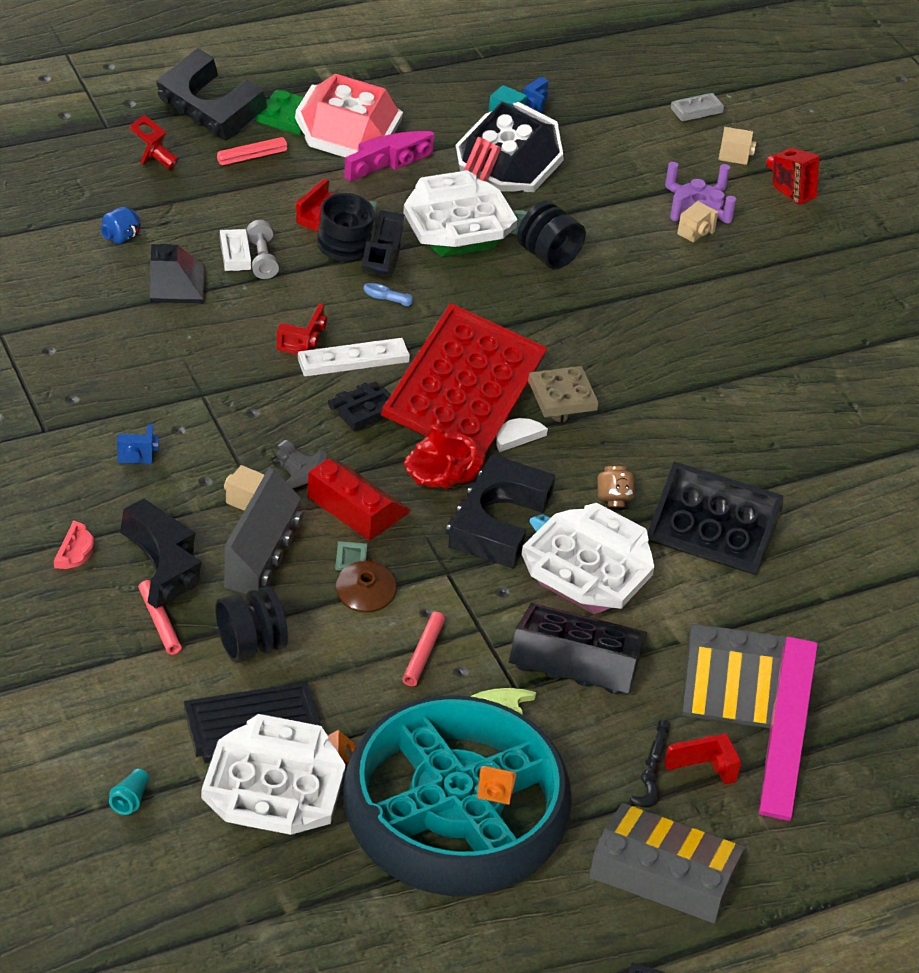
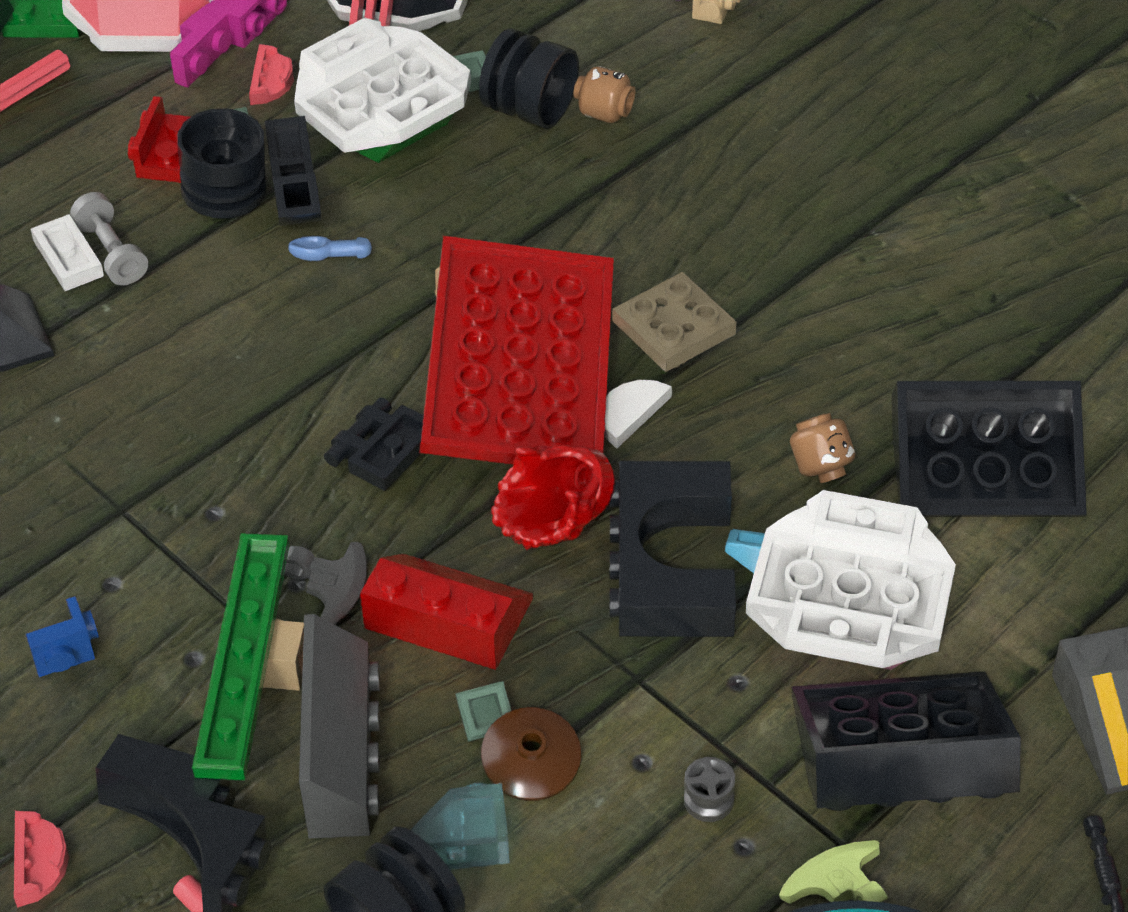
camera: 15 degrees left, 5 degrees up
red bracket [276,304,328,355] -> none
white tile [298,338,410,376] -> none
coral piece [402,612,445,686] -> none
none -> green tile [192,533,290,780]
none -> coral tile [249,44,294,105]
none -> clear light blue slope [410,783,510,870]
none -> medium nougat head [573,66,636,123]
none -> flat silver wheel [684,757,735,822]

